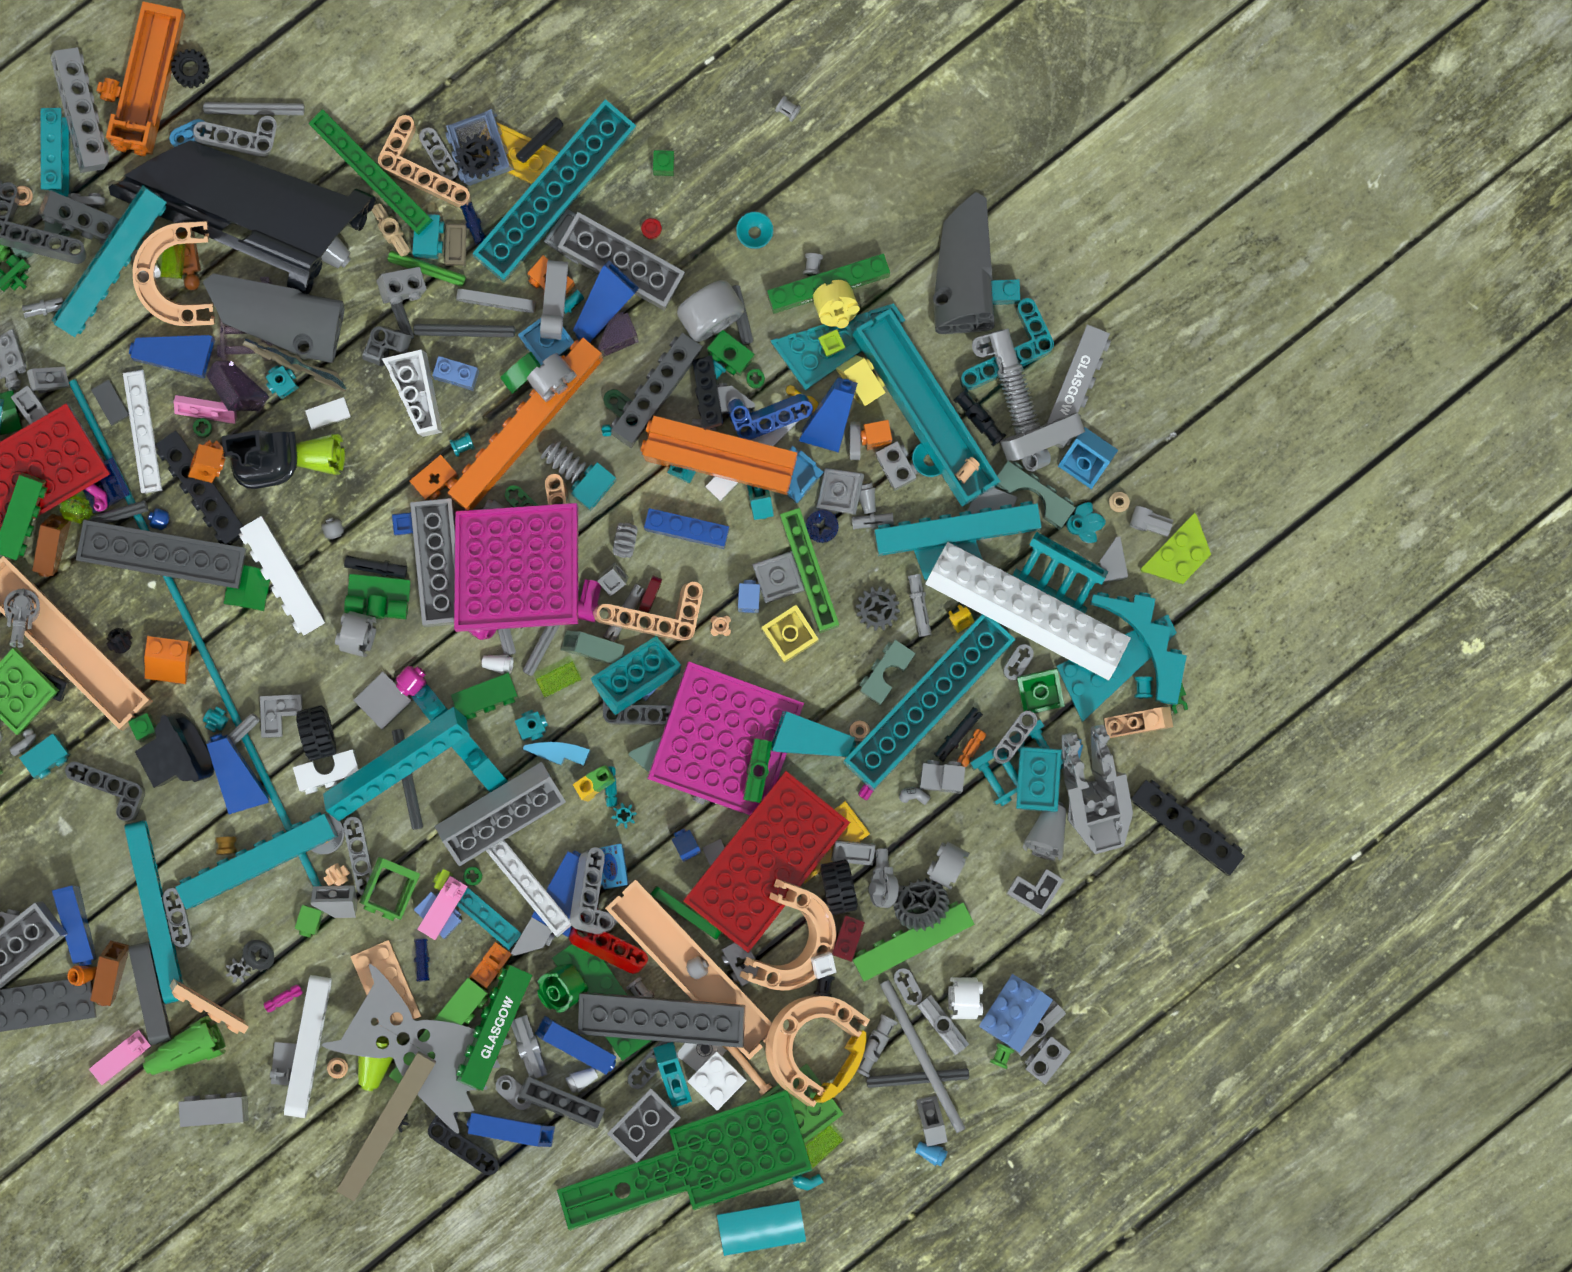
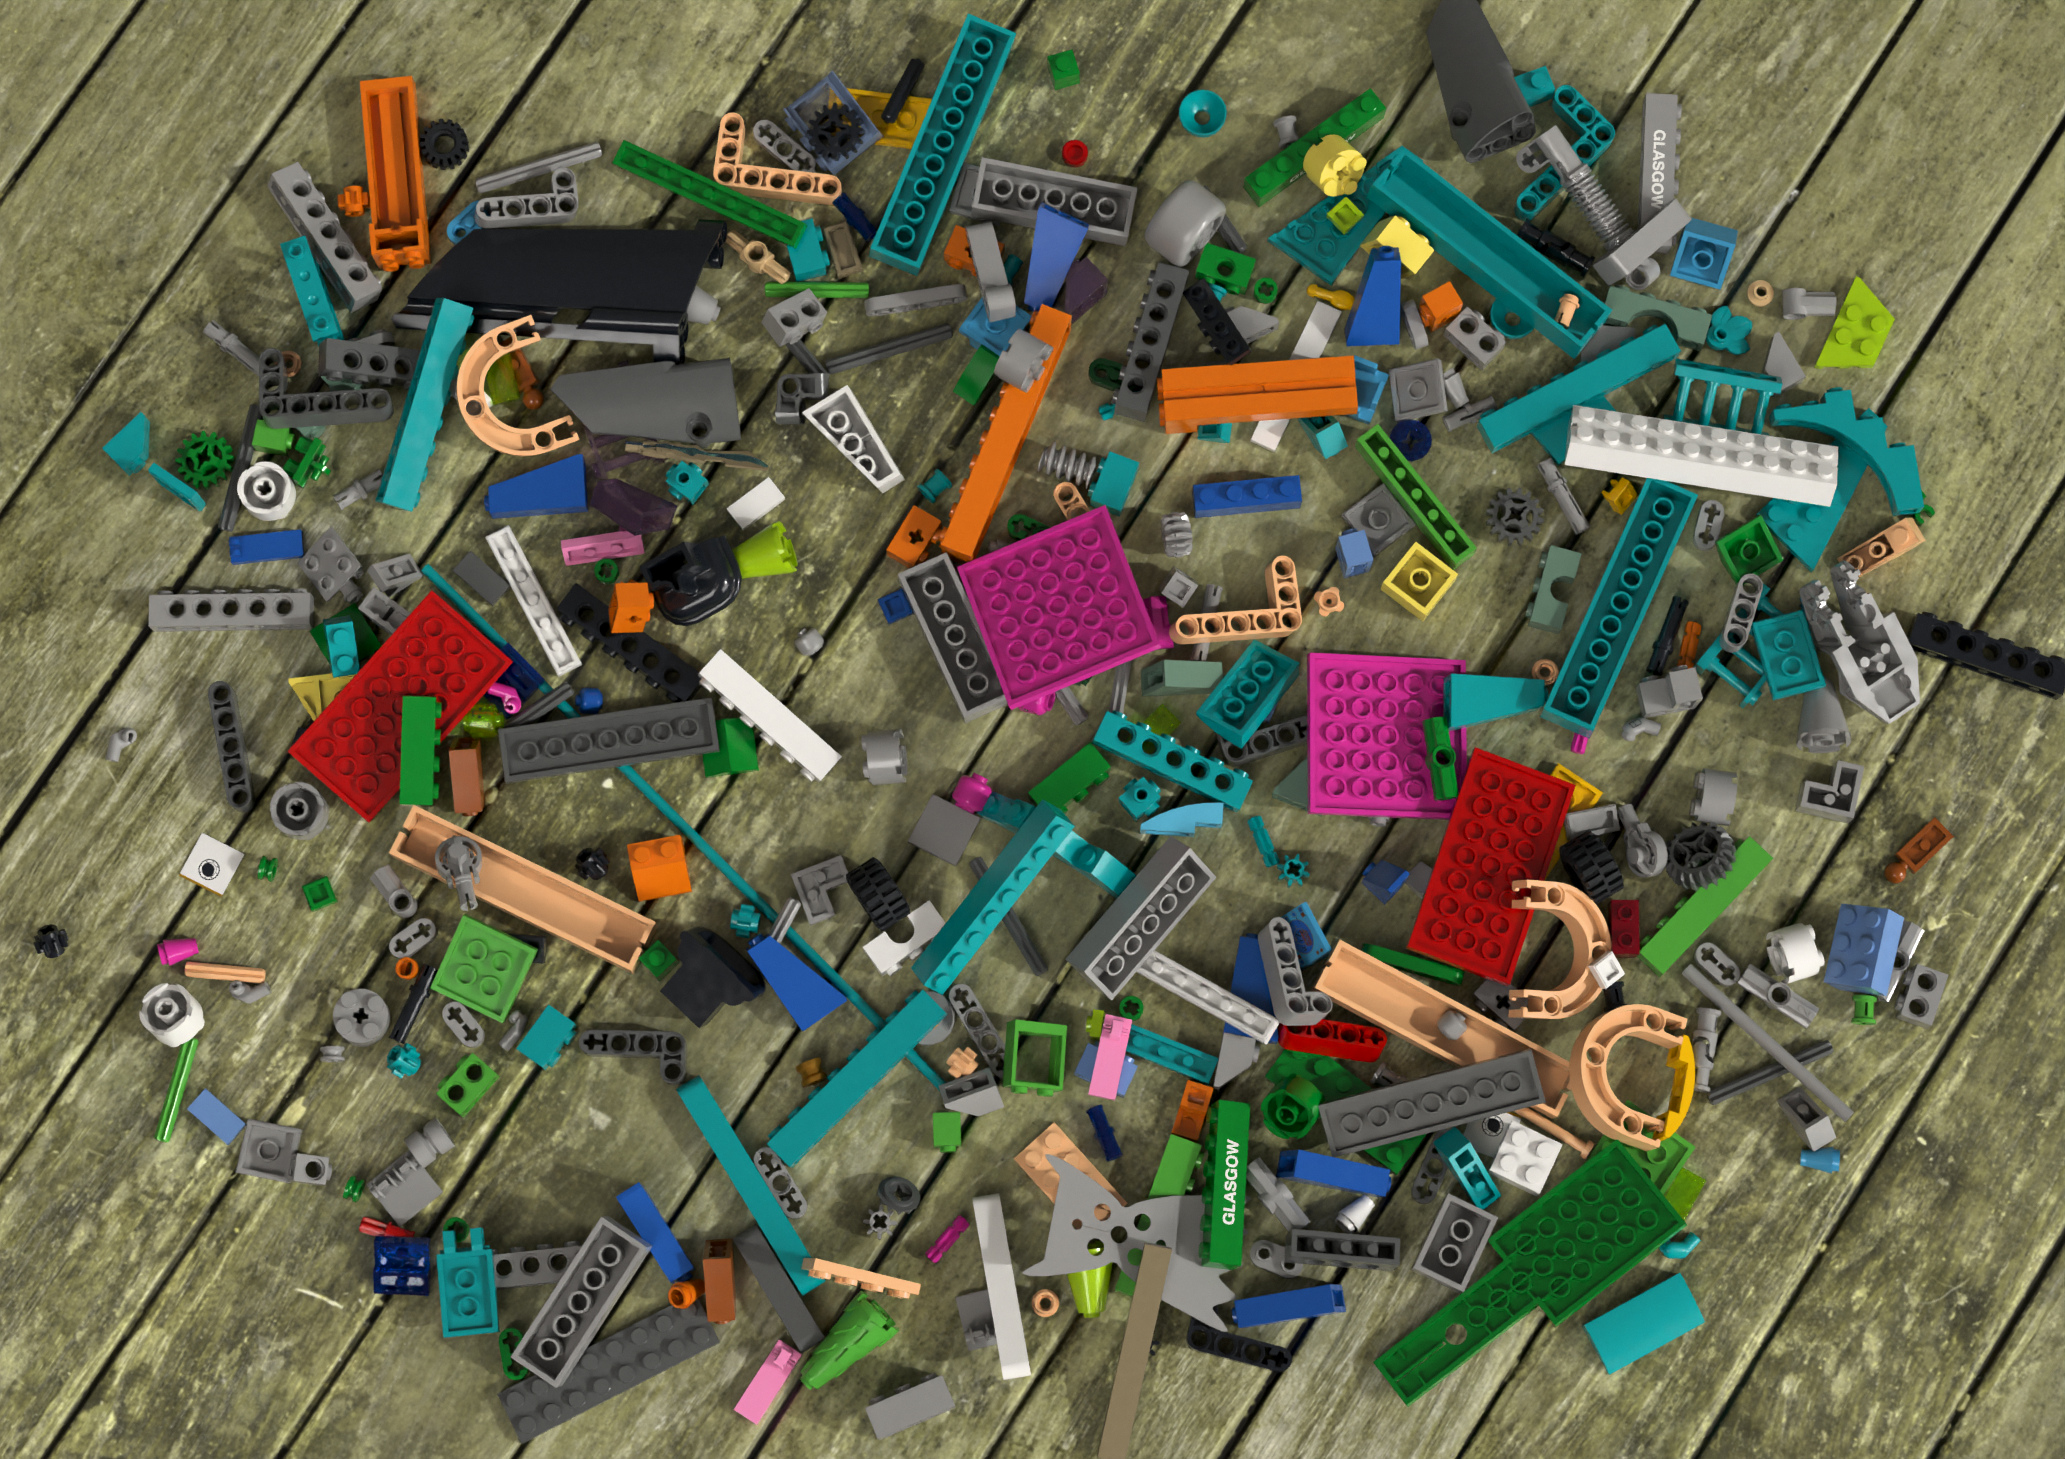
camera: 15 degrees left, 5 degrees down
black pin [344,555,408,579] -> none
green panel [344,574,411,619] -> none
medium blue brick [432,356,479,391] -> none
white cone [482,655,514,674] -> none
leg [573,765,615,802] -> none
dark red beam [638,575,663,613] -> none
blue beam [727,394,813,440] -> none
teal bush [1134,677,1153,699] -> none
none -> teal brick [1091,710,1253,813]
none -> dark orange plate [1884,817,1954,884]

